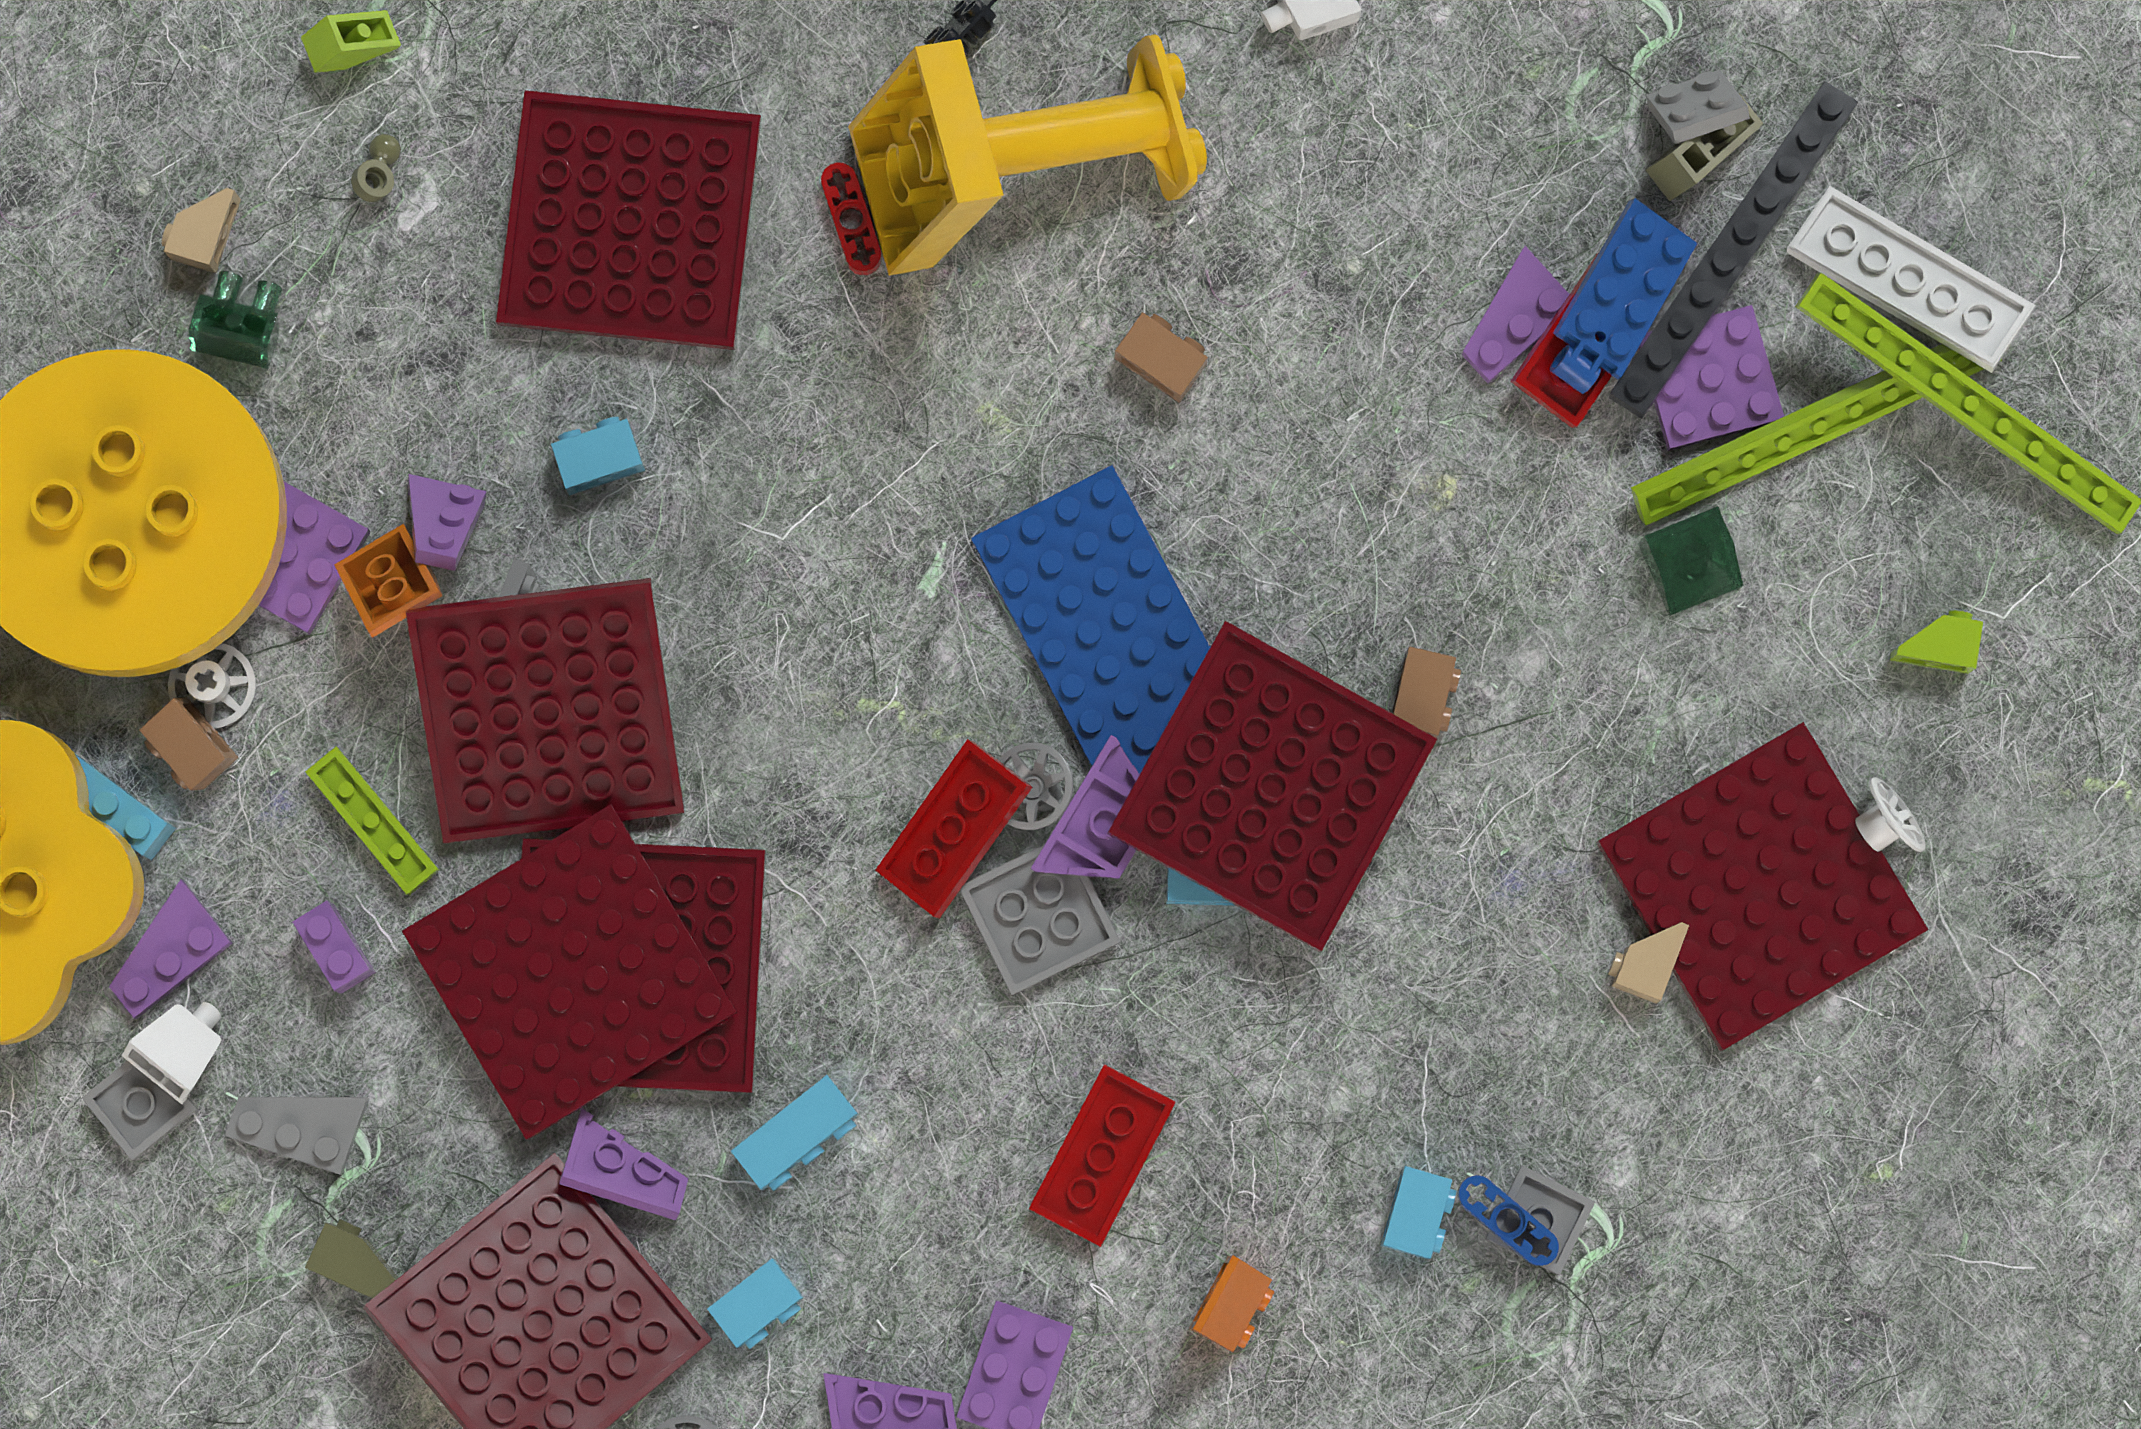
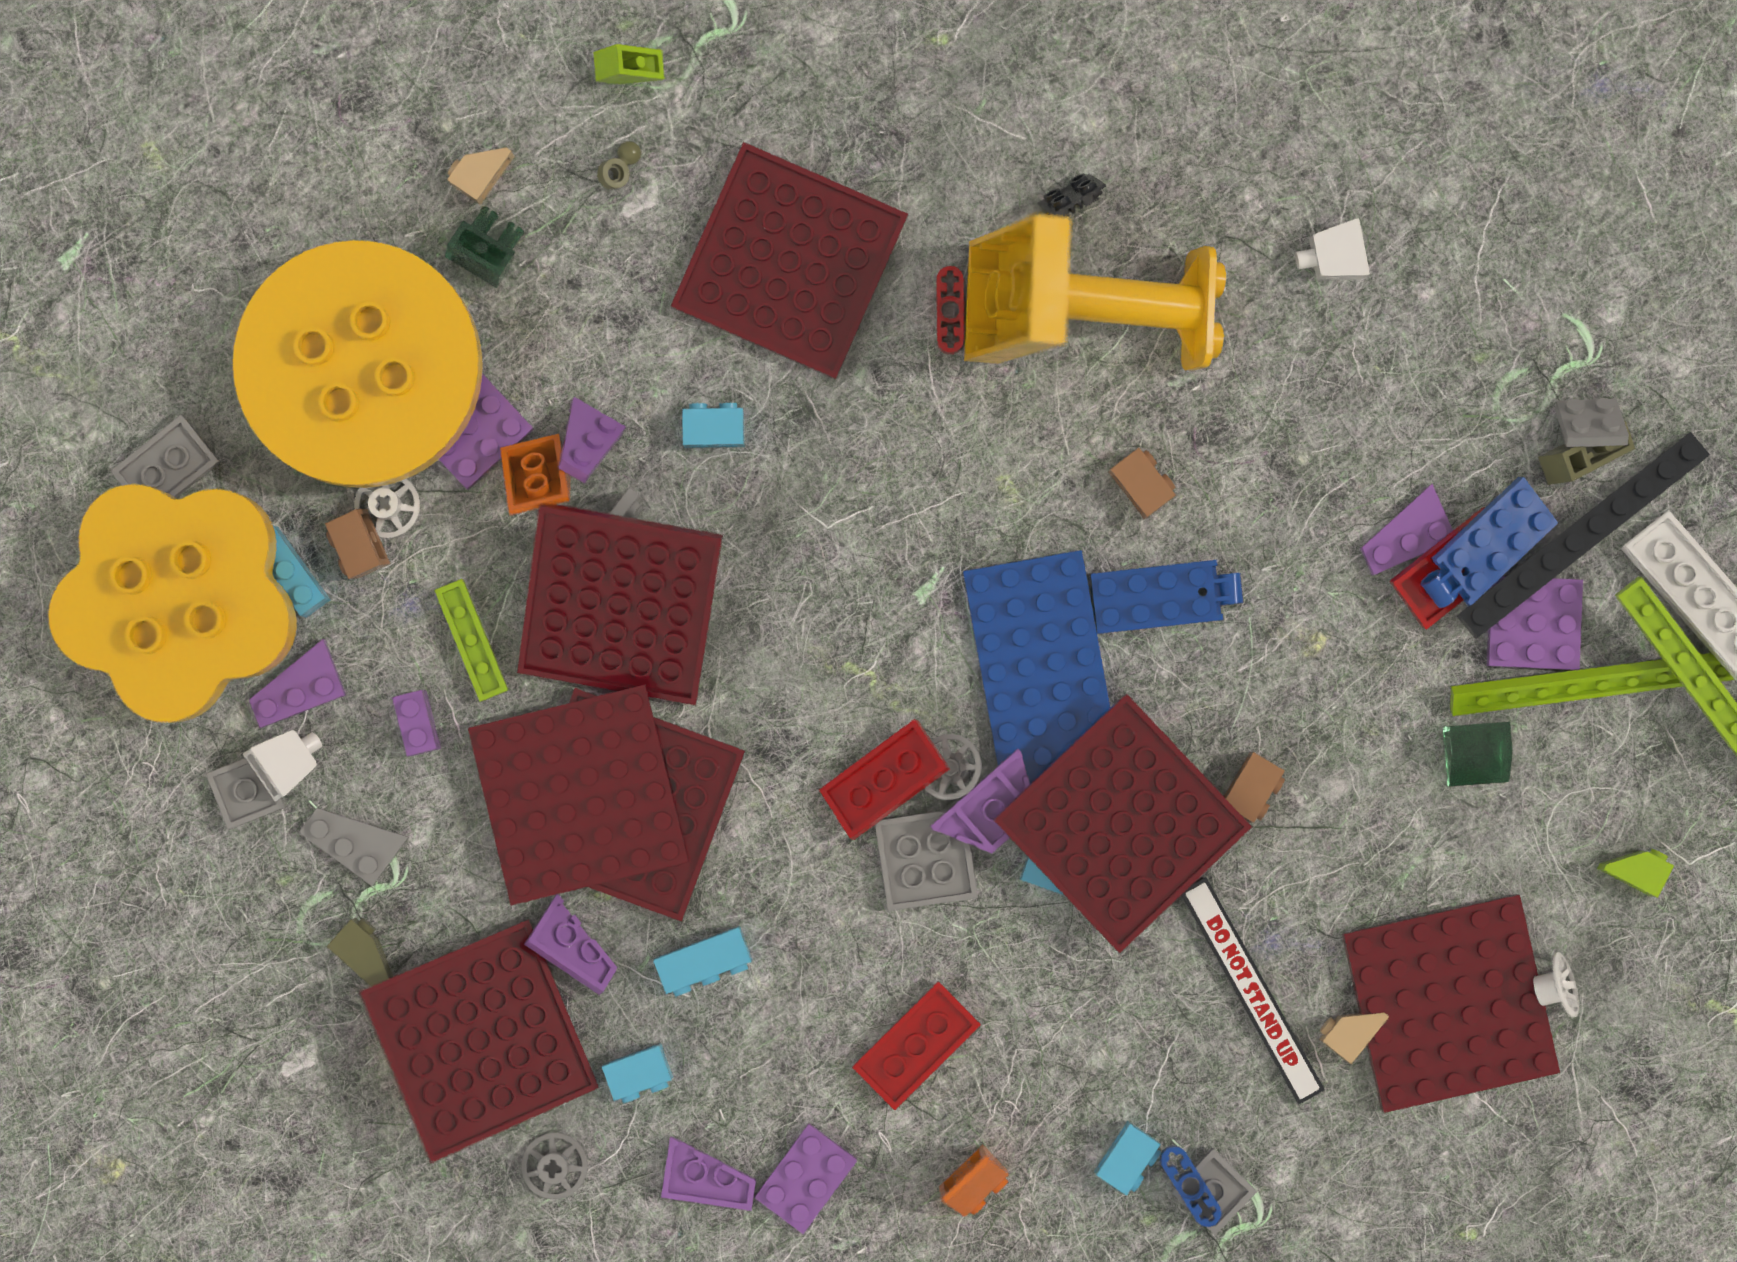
camera: 20 degrees right, 5 degrees up
none -> blue hinge [1091,560,1244,634]
none -> tile [1181,877,1325,1105]

